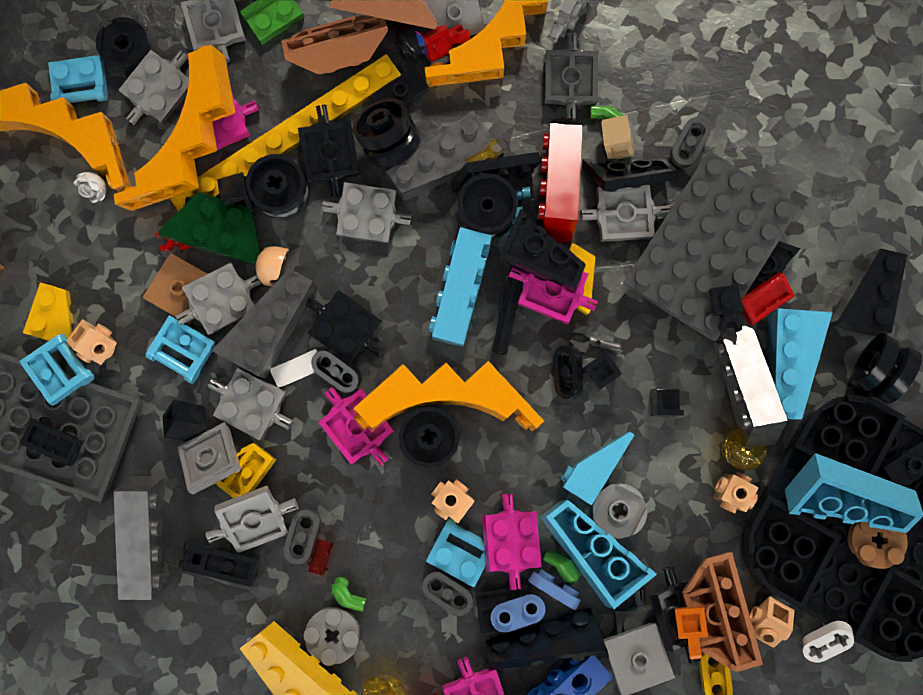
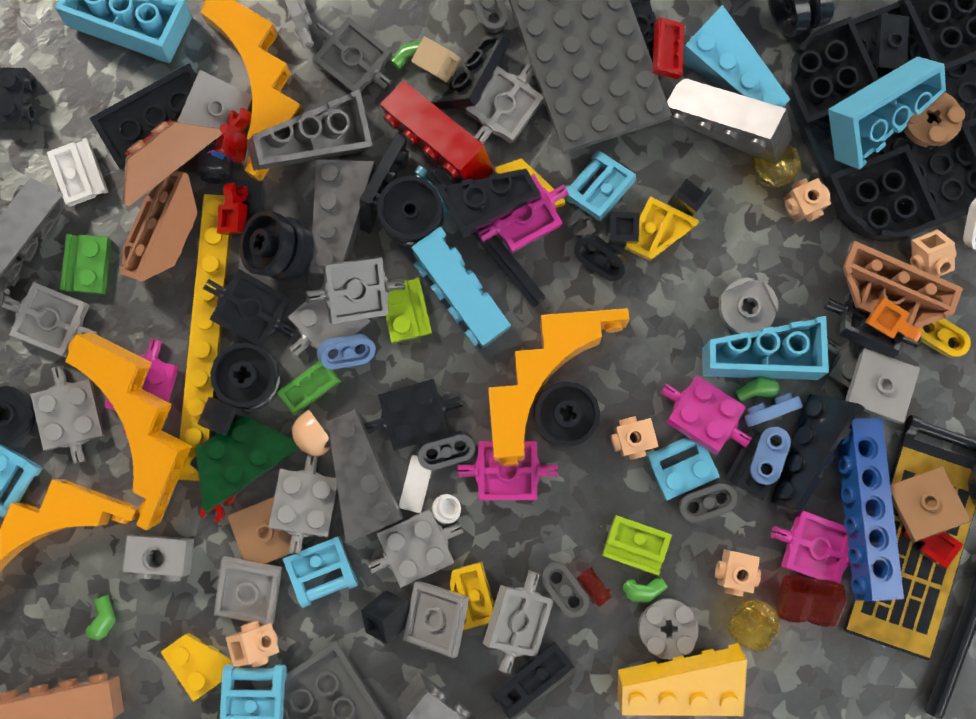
camera: 55 degrees left, 0 degrees up
white plate [74,172,106,203] -> none
clear yellow hand [465,139,504,163] -> none
medium azure slope [560,432,634,505] -> none
black plate [709,284,743,335] -> none
none -> bright green arm [86,595,116,640]
none -> light grey brick [123,534,194,581]
none -> light grey plate [214,556,282,625]
none -> red plate [217,183,248,235]
none -> flat silver wedge [247,89,372,171]
none -> bright green plate [276,361,342,416]
none -> plate [305,257,405,324]
none -> medium blue plate [317,334,376,369]
none -> lime plate [385,277,432,344]
none -> white plate [432,494,461,524]
none -> medium azure plate [564,151,636,222]
none -> lime plate [602,515,672,576]
none -> yellow wing [624,197,700,261]
none -> light nougat brick [715,549,761,597]

